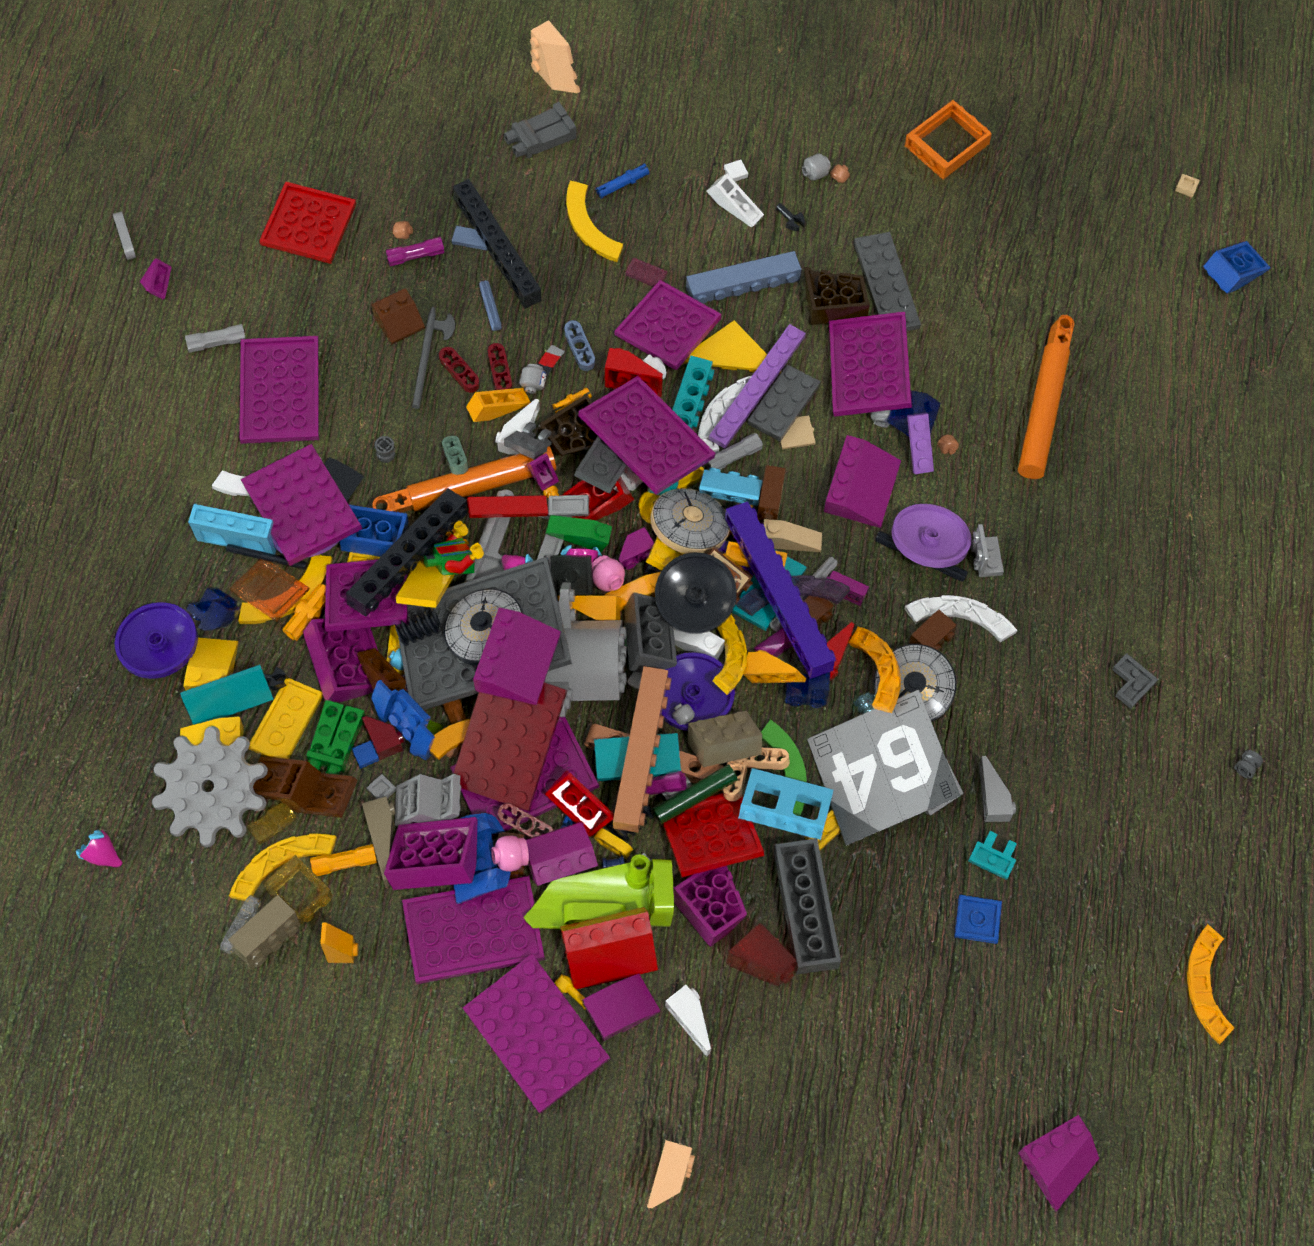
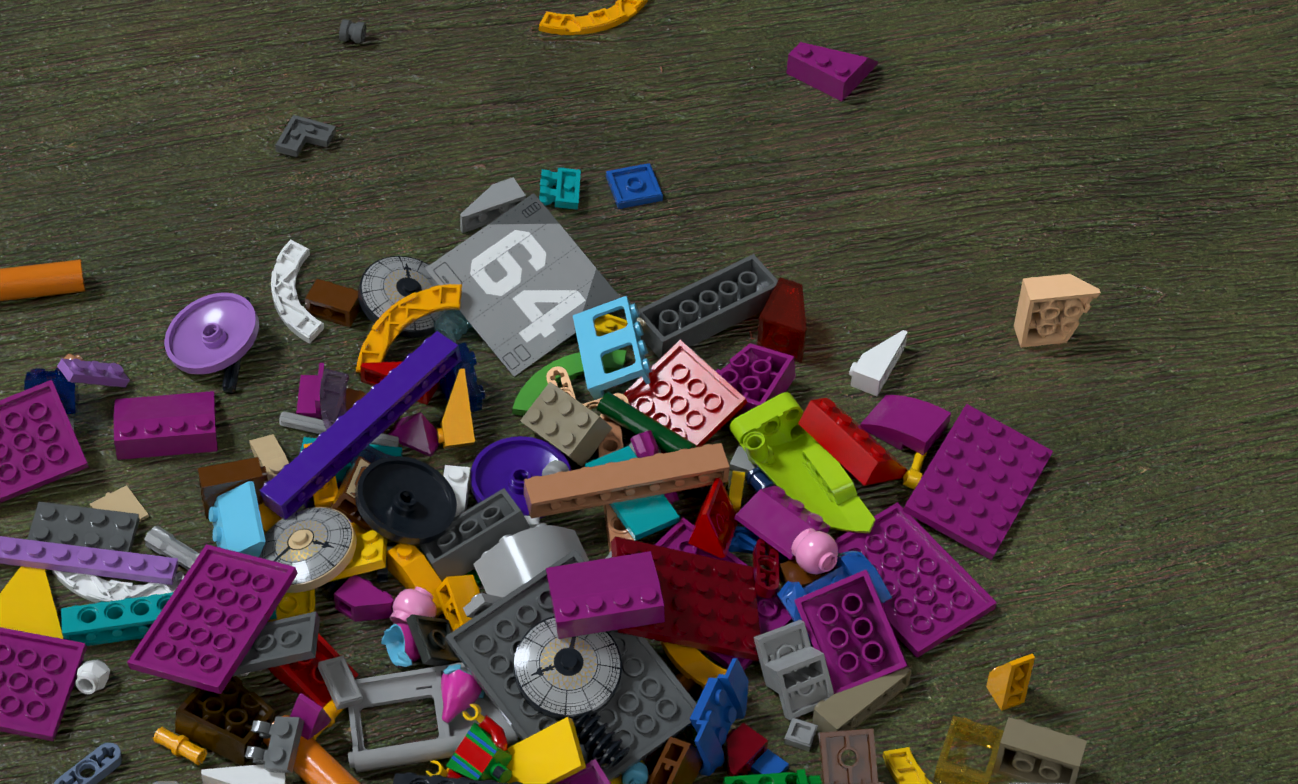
camera: 115 degrees left, 15 degrees down
light orange axle [310,844,377,877] -> none
red tile [467,495,548,518] -> none
green slope [545,515,612,552] -> none
red slope [605,348,663,397] -> none
yellow tile [713,614,747,695] -> none
light grey bracket [970,524,1004,577] -> none

